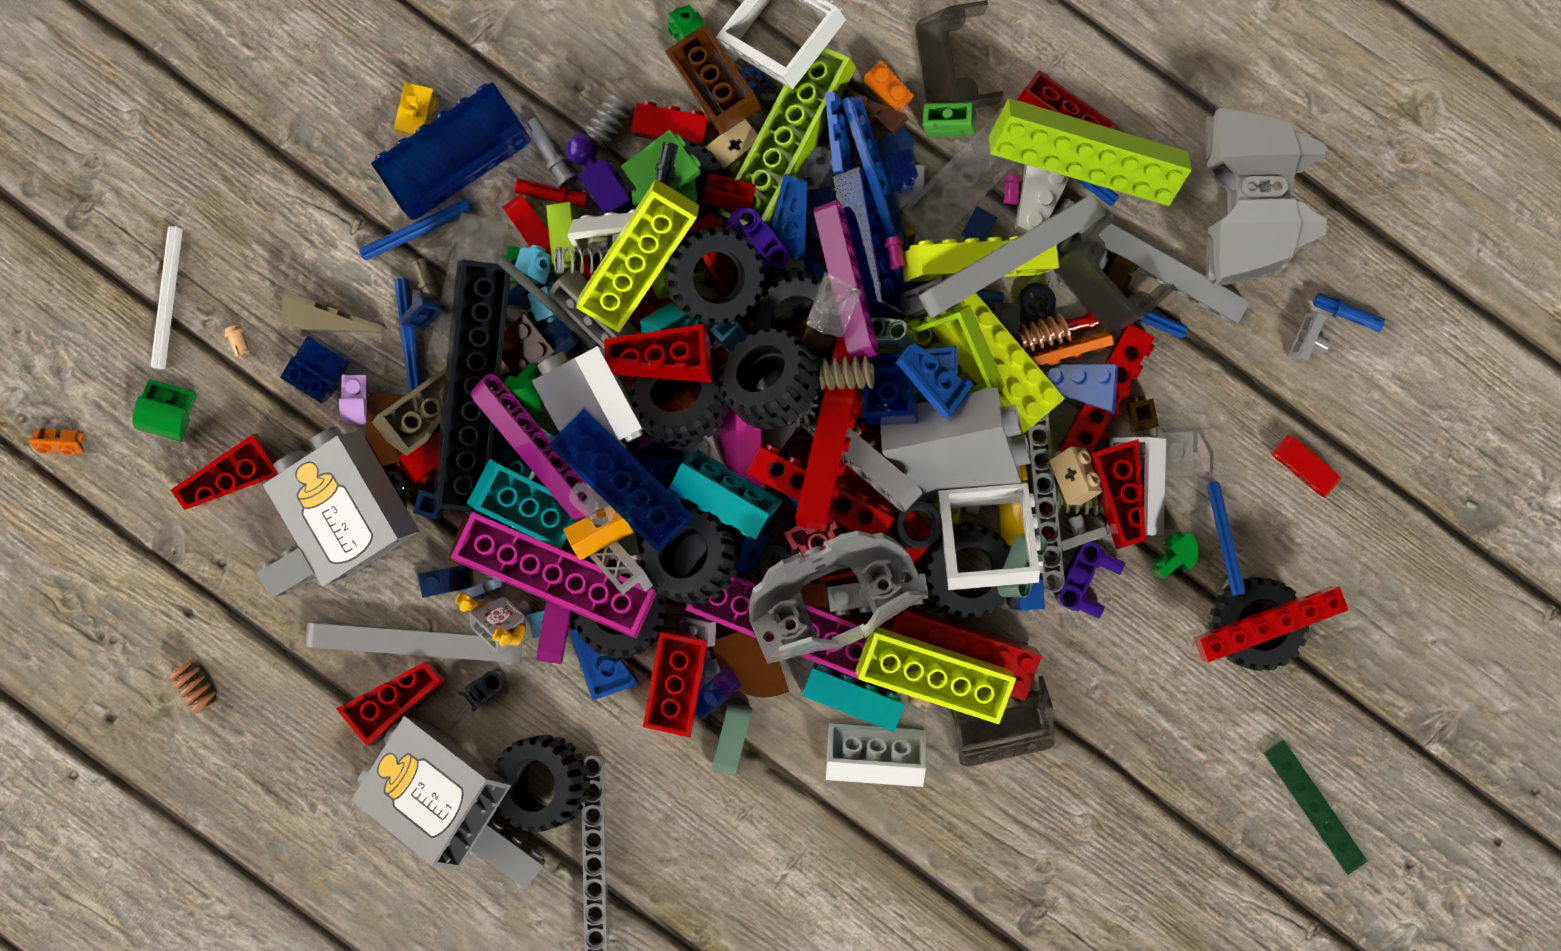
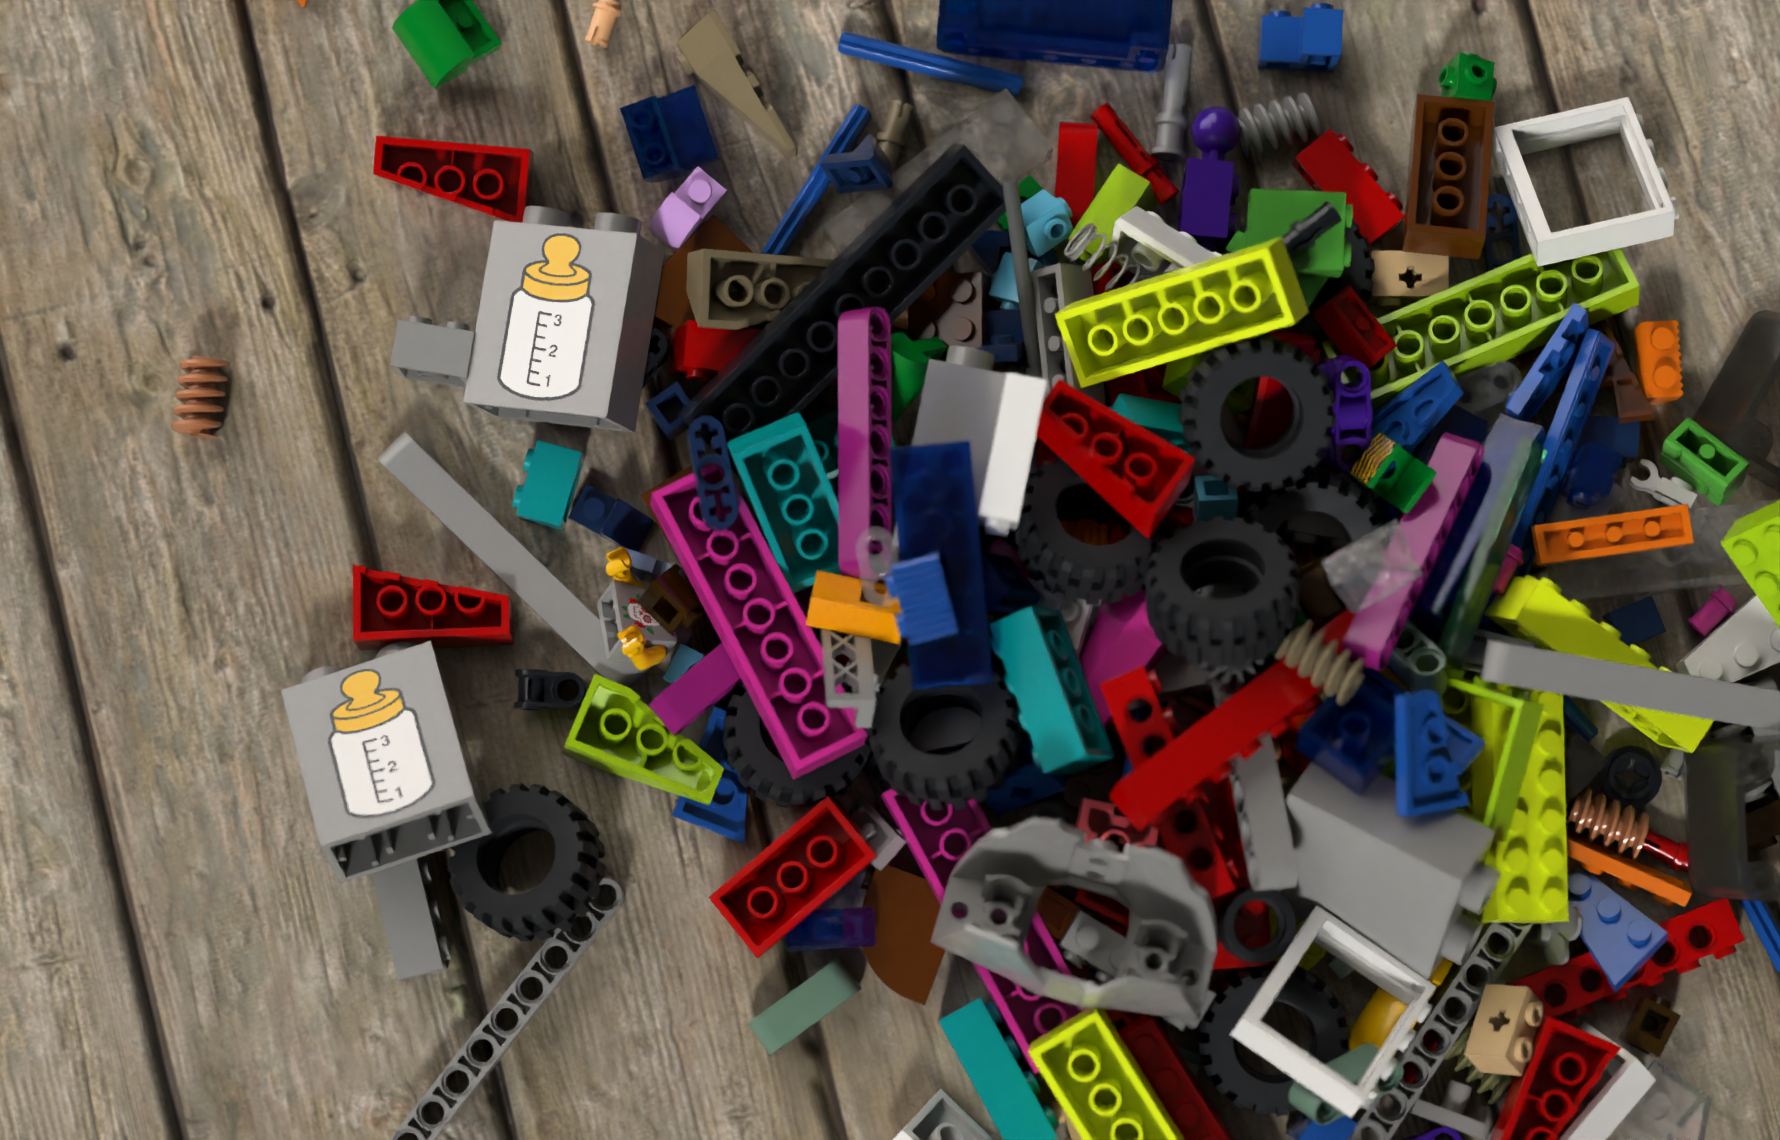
camera: 45 degrees right, 5 degrees down
none -> teal brick [512,440,585,531]
none -> lime wedge [562,674,725,805]
none -> dark brown brick [638,563,704,635]
none -> dark blue beam [687,416,738,531]
none -> blue brick [885,552,959,645]
none -> blue brick [1257,3,1343,73]
none -> green piece [1349,432,1437,514]
none -> clear green tile [1437,435,1547,669]
none -> light grey plate [1527,906,1583,965]
none -> orange plate [1531,504,1694,566]
none -> white plate [1629,459,1697,511]

